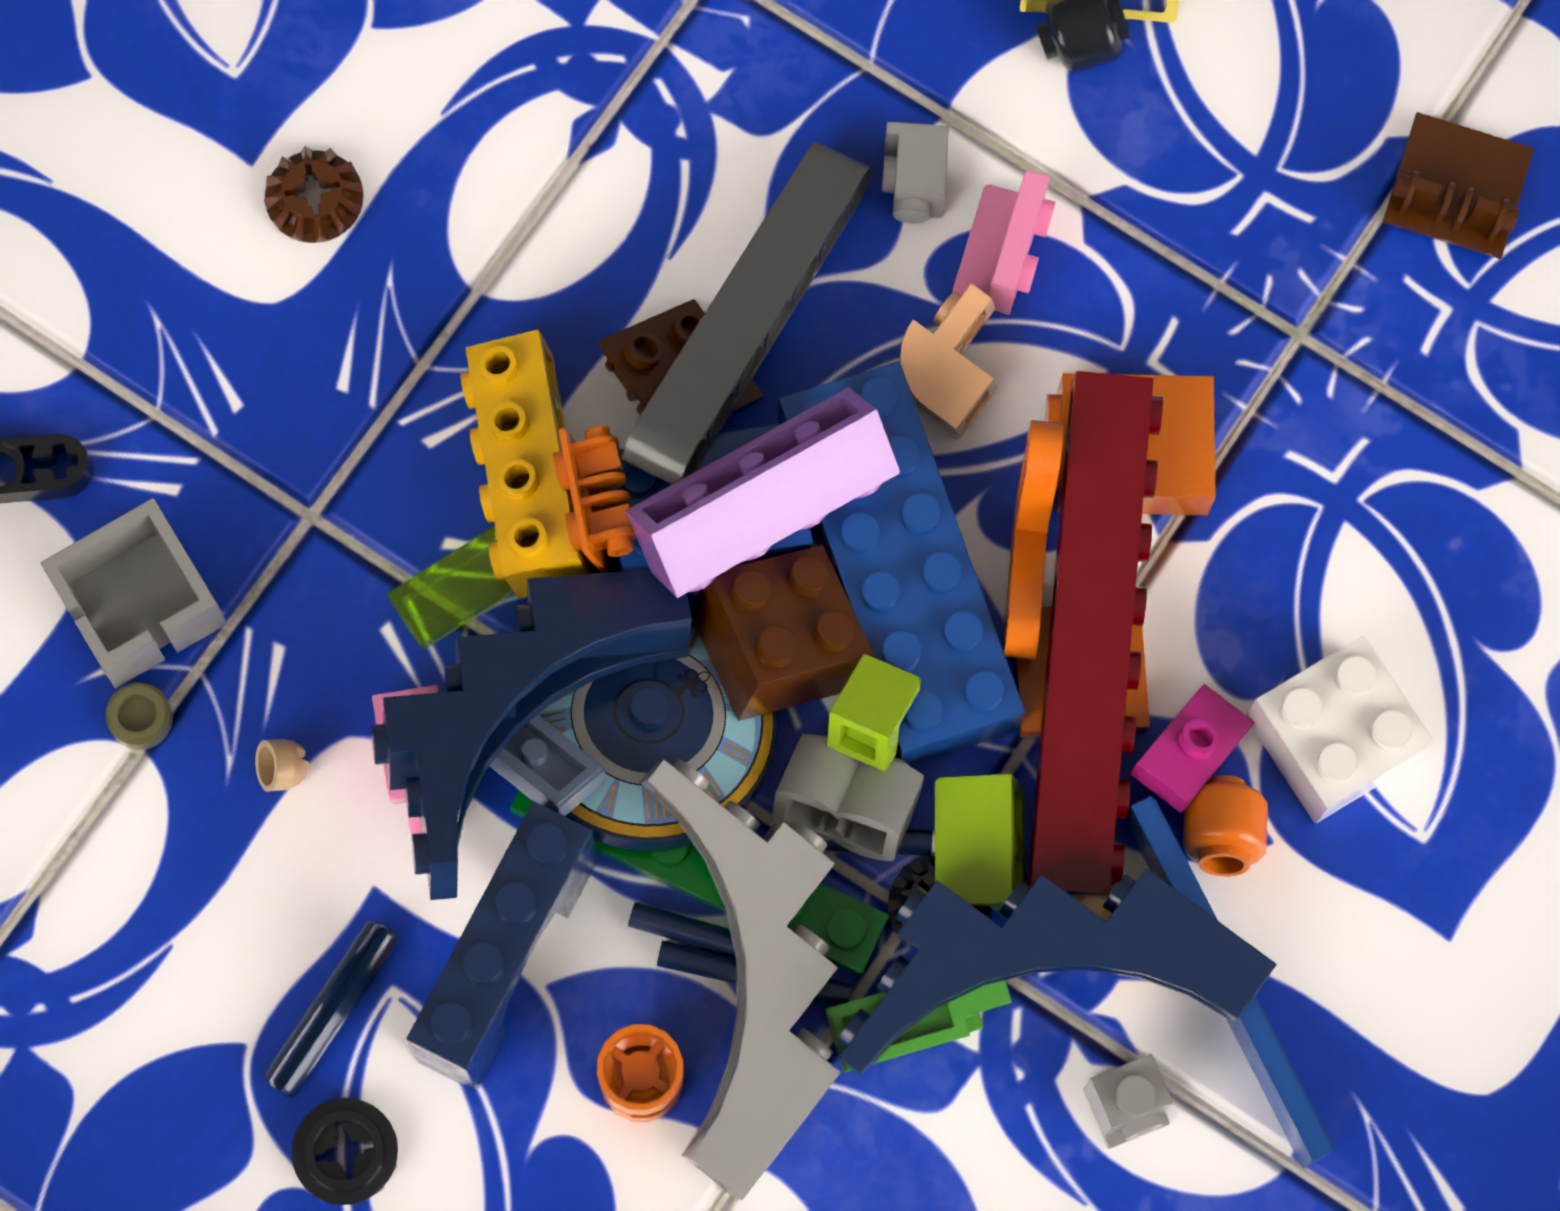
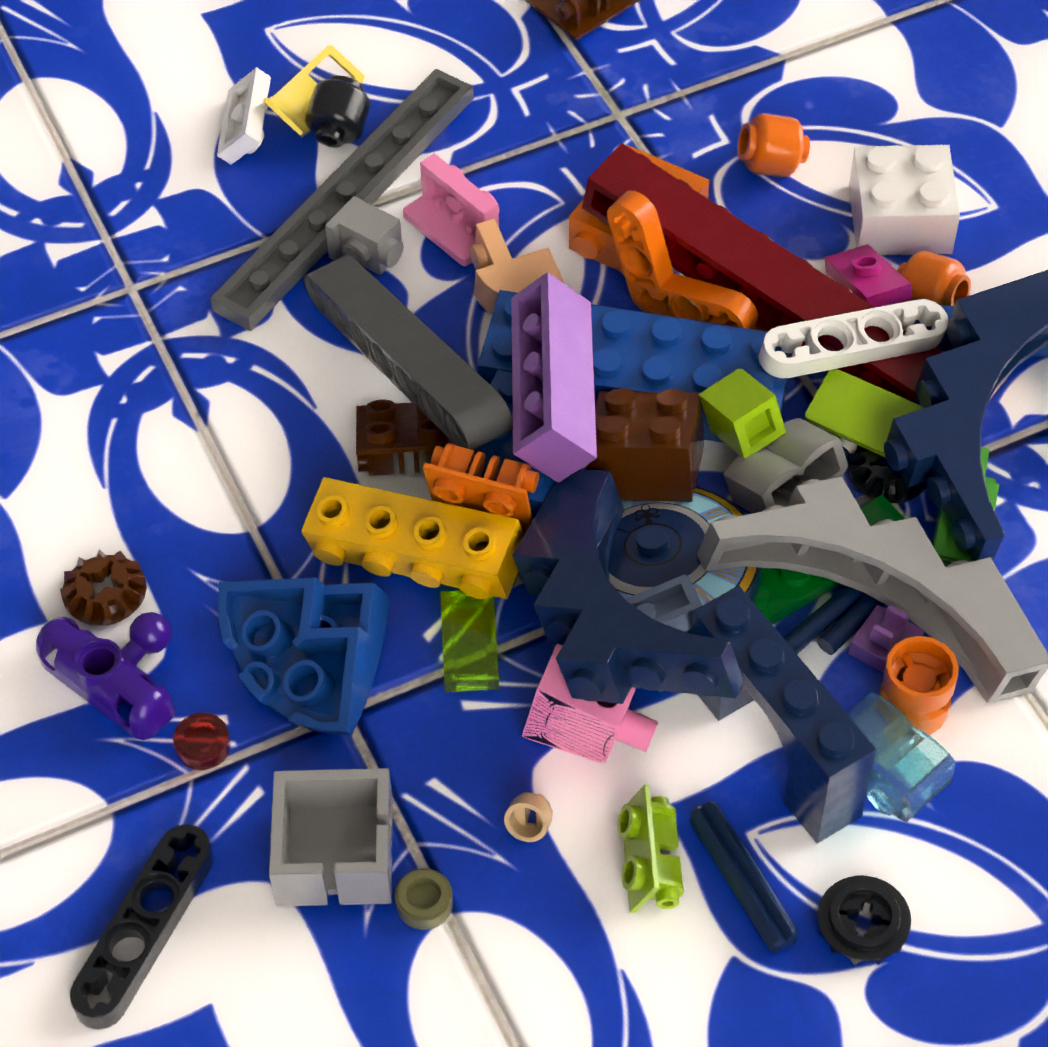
camera: 55 degrees left, 20 degrees down
none -> dark purple piece [35,612,176,740]
none -> clear red tile [173,713,231,770]
none -> dark grey plate [210,68,474,331]
none -> blue brick [218,577,390,735]
none -> lime hinge [617,784,684,913]
none -> orange head [737,113,810,178]
none -> white beam [758,299,949,378]
none -> clear light blue brick [847,692,956,823]
none -> medium lavender tile [848,604,924,673]

